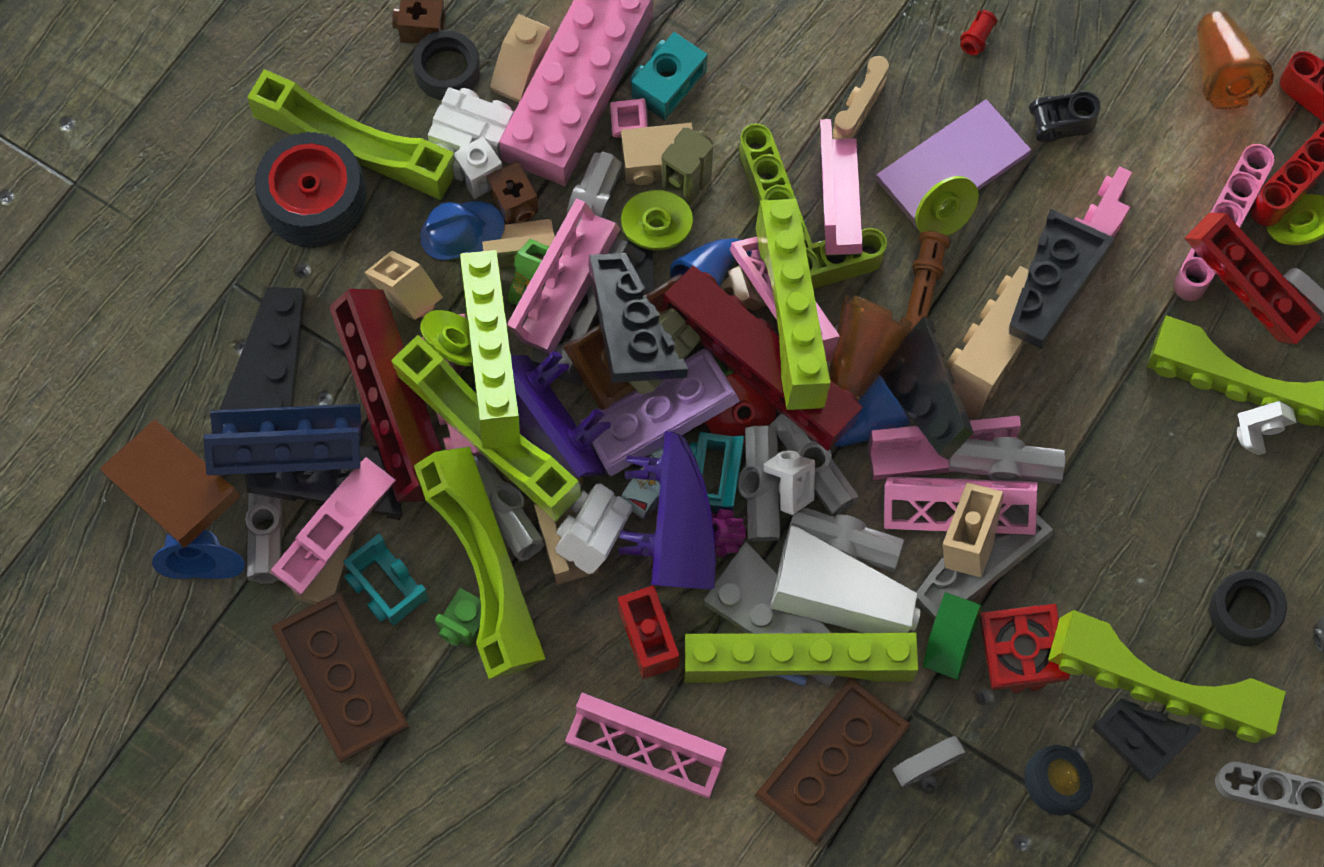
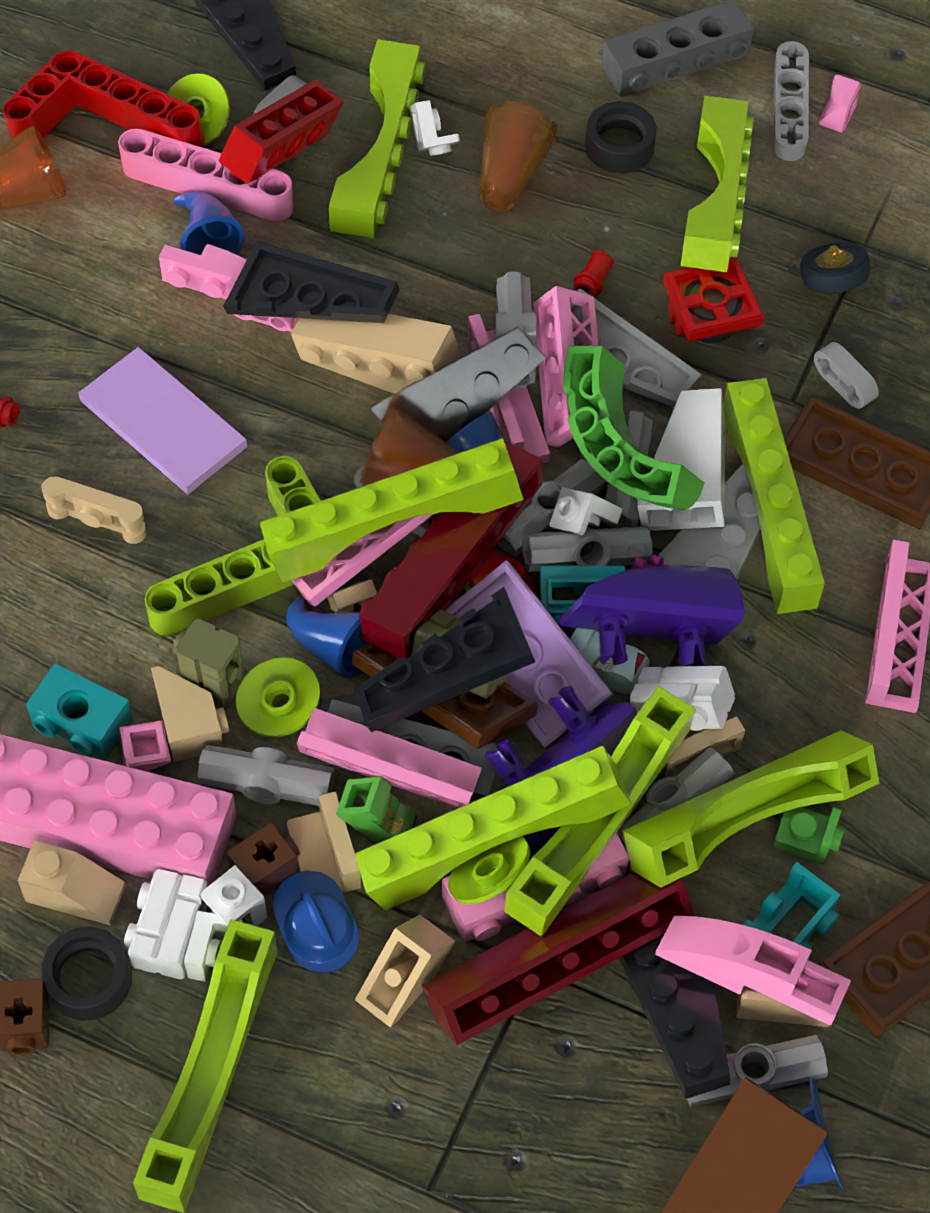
camera: 100 degrees left, 10 degrees down
dark blue fence [203,404,362,475] -> none
black wing [220,287,305,410] -> none
wheel [255,132,366,248] -> none
red brick [617,585,679,679] -> none
bright pink fence [820,119,862,255] -> none
dark orange pin [900,231,951,338] -> none
lime dish [915,176,979,236] -> none
green slope [922,592,983,681] -> none
tan slope [942,482,1004,577] -> none
black piece [1028,91,1100,142] -> none
black wing [1092,699,1202,783] -> none
none -> blue hat [173,191,244,255]
none -> clear orange cone [478,101,558,212]
none -> bright green brick [563,346,704,510]
none -> red pin [573,250,614,297]
none -> bright pink slope [818,75,861,133]

